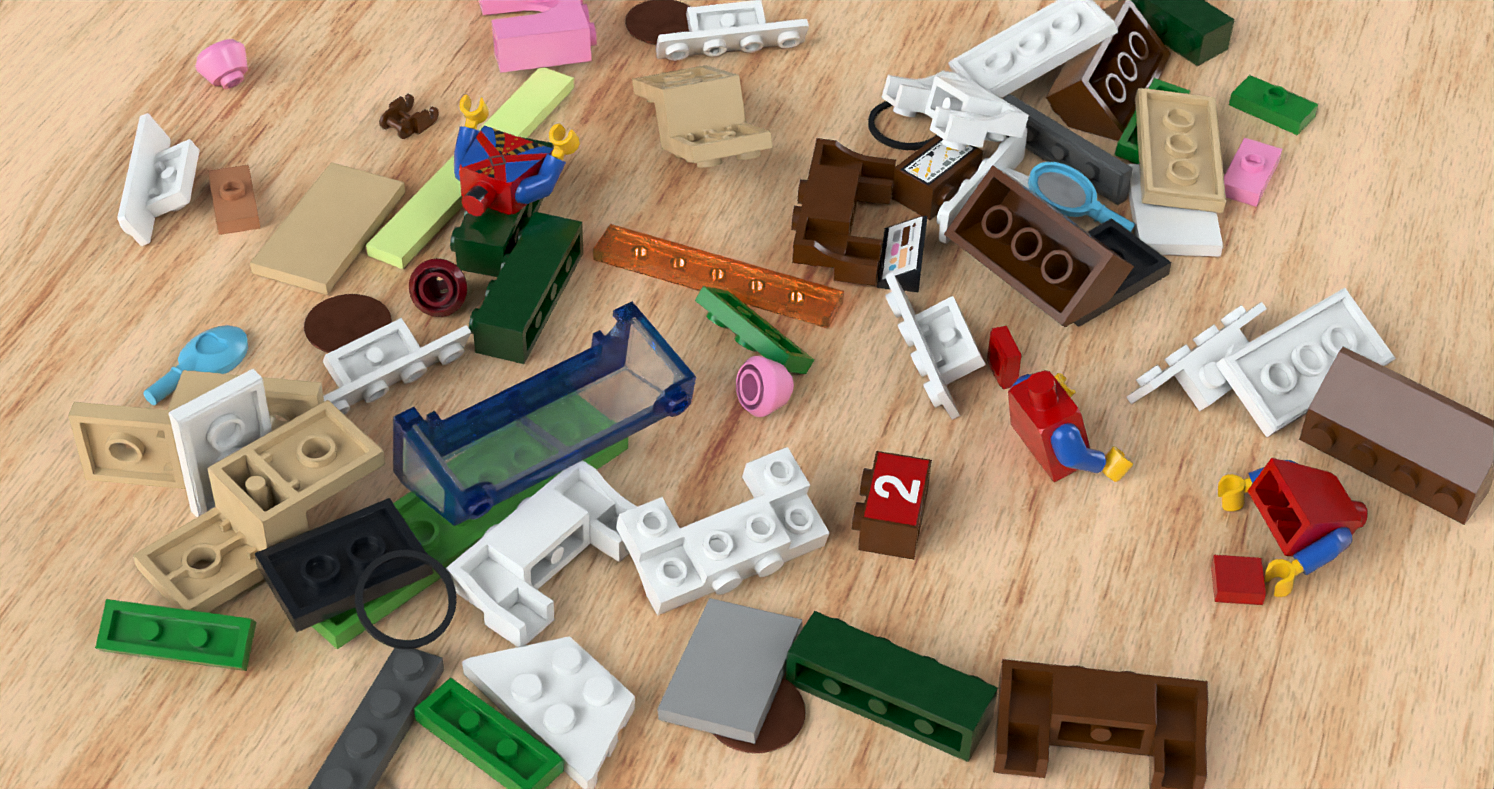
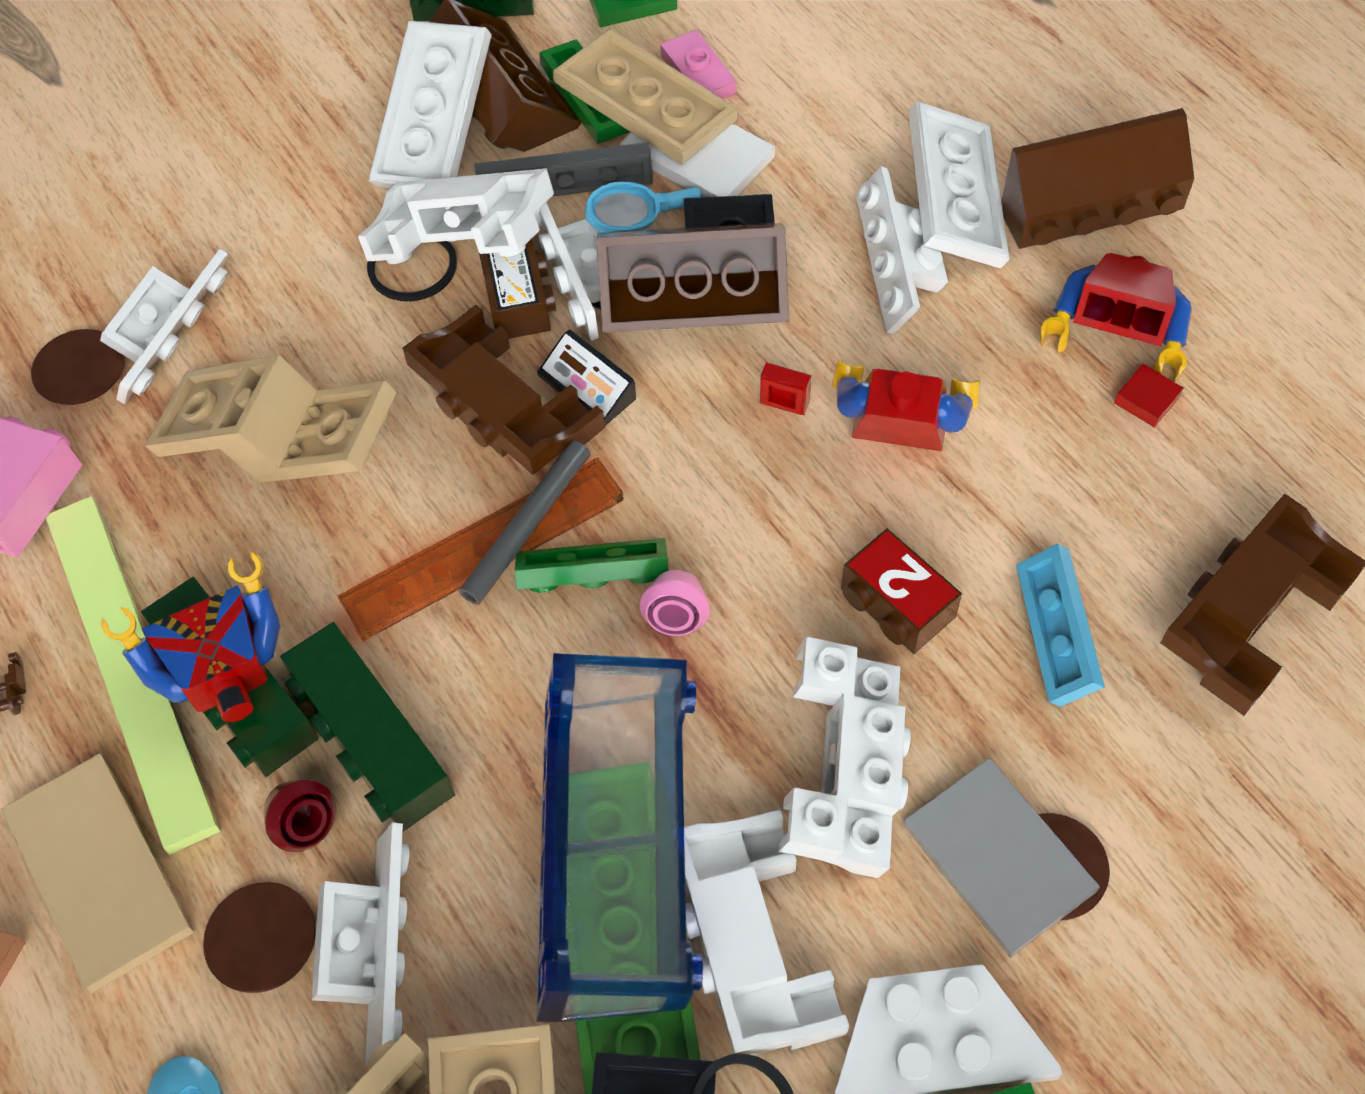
camera: 50 degrees left, 15 degrees up
dark green brick [786,611,998,762] -> none
white bracket [885,272,986,420] -> none
none -> dark grey piece [459,440,590,605]
none -> medium azure plate [1016,543,1105,707]

